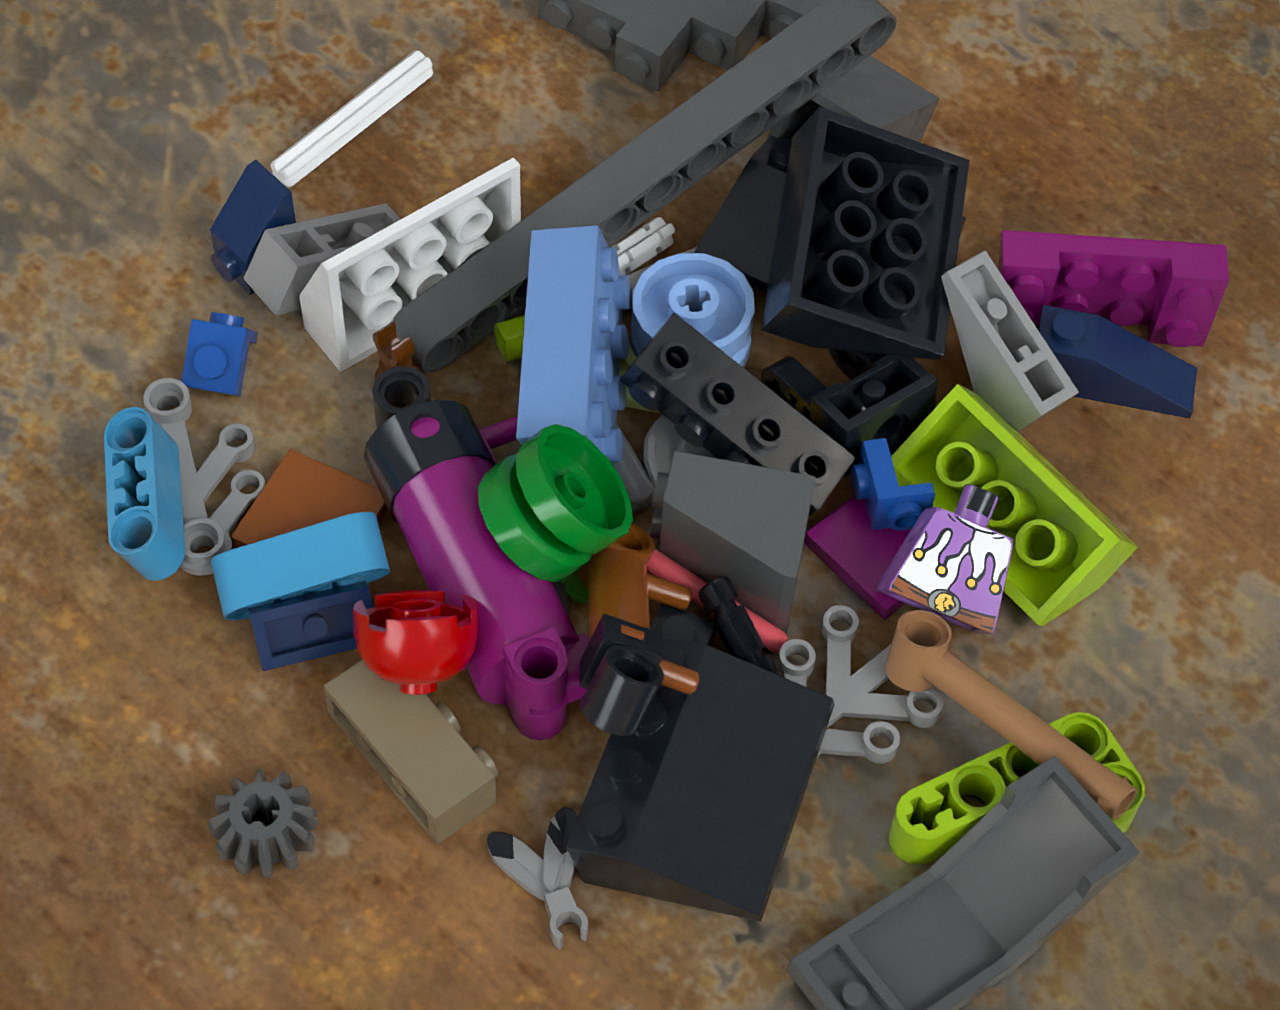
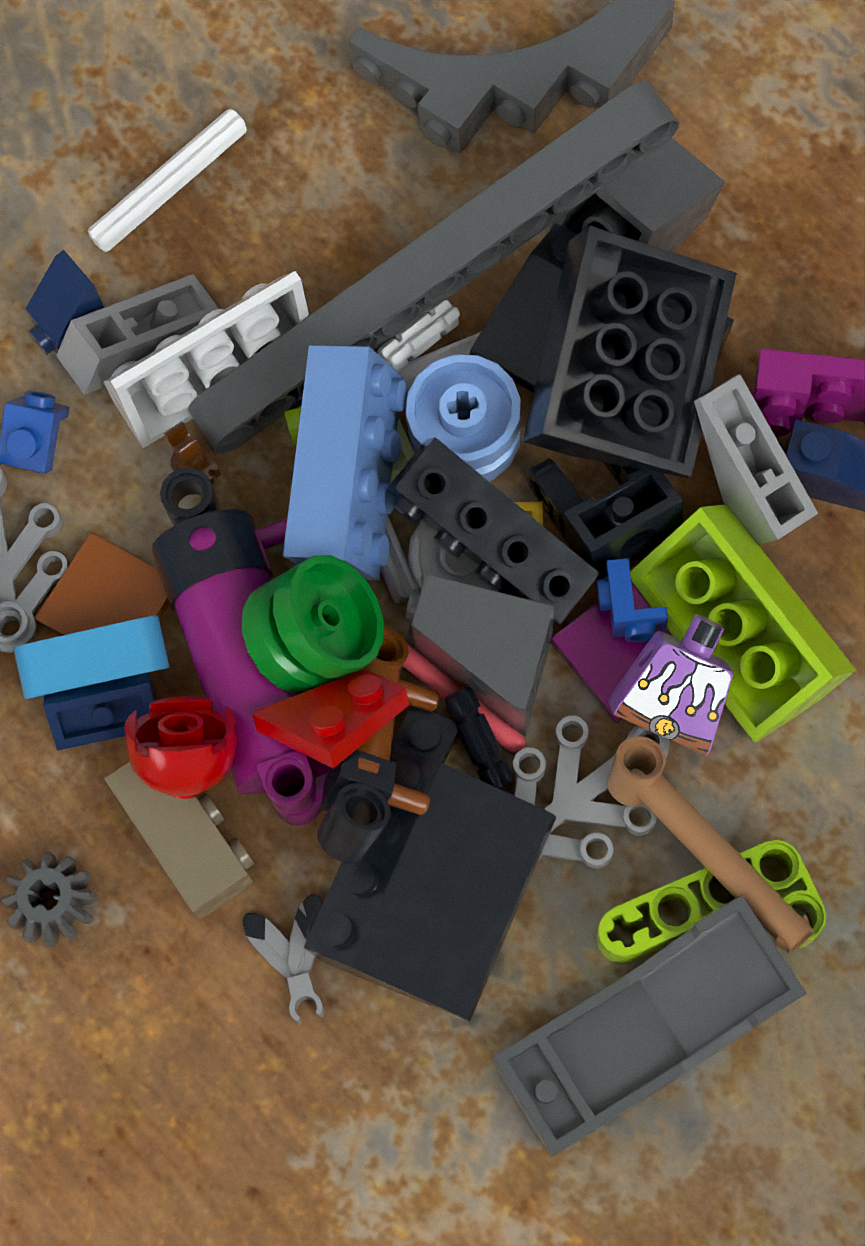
camera: 15 degrees right, 15 degrees up
none -> red wing [252,670,409,769]

